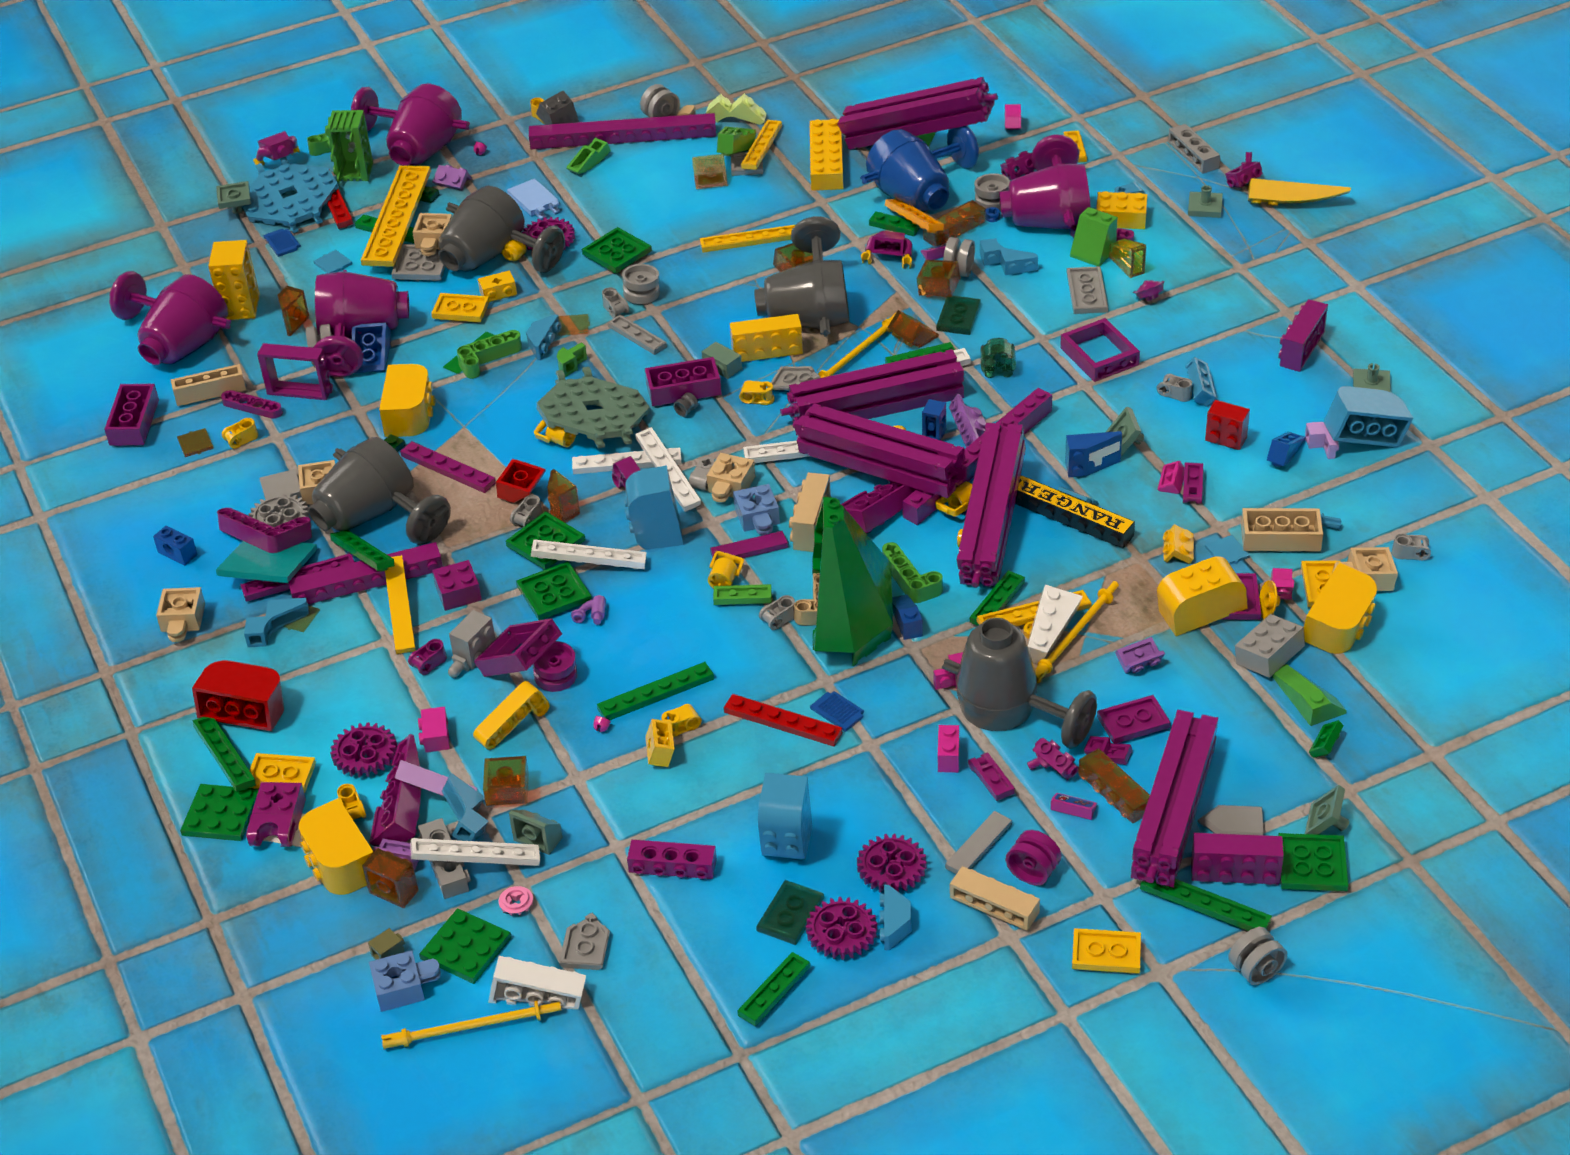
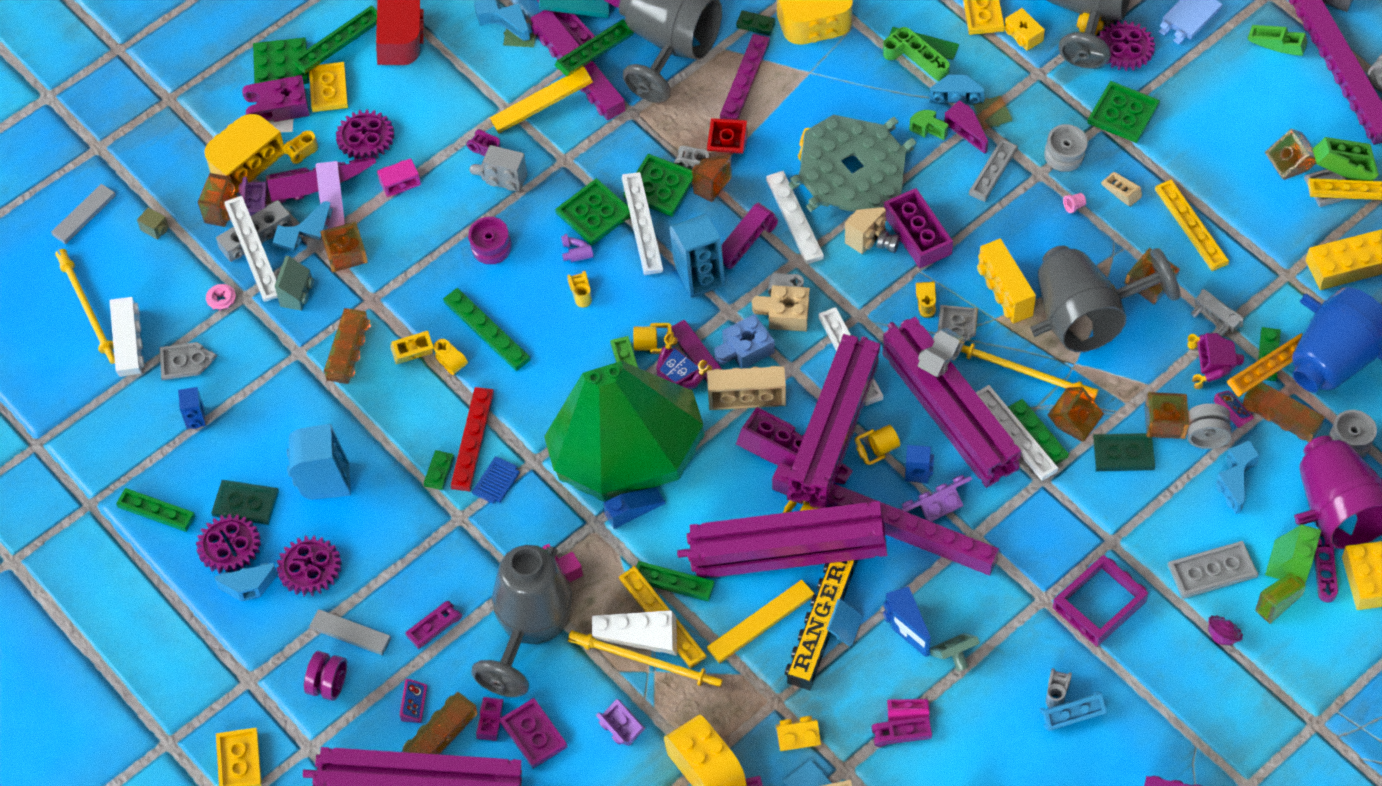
camera: 75 degrees right, 15 degrees up
medium blue brick [369,950,441,1012] -> none
green plate [419,908,512,984] -> none
magenta brick [432,560,482,611] -> none
yellow beam [473,681,550,750] -> none
magenta window [474,618,562,677] -> none
dark pink hinge [593,716,611,732] -> none
light grey piece [602,287,629,318] -> none
magenta brick [627,839,717,879] -> none
white plate [635,427,701,512] -> none
sand green brick [701,342,742,379] -> none
bright green beam [882,542,943,603] -> none
dark pink brick [938,725,959,773] -> none
tan brick [950,866,1040,931] -> none
clear green brick [980,338,1016,378] -> none
magenta brick [1027,738,1079,781] -> none
red brick [1205,400,1250,450] -> none
none -> light grey tile [51,184,116,244]
none -> blue brick [178,387,206,429]
none -> clear orange brick [324,308,370,384]
none -> green plate [423,450,454,490]
none -> yellow piece [567,271,592,308]
none -> torso [656,334,712,390]
none -> yellow tile [707,580,814,664]
none -> tan slope [845,207,886,254]
none -> light grey brick [918,328,966,377]
none -> magenta slope [944,100,988,154]
none -> bright pink piece [1063,193,1086,213]
none -> tan slope [1101,172,1142,207]
none -> light grey piece [1191,289,1243,336]

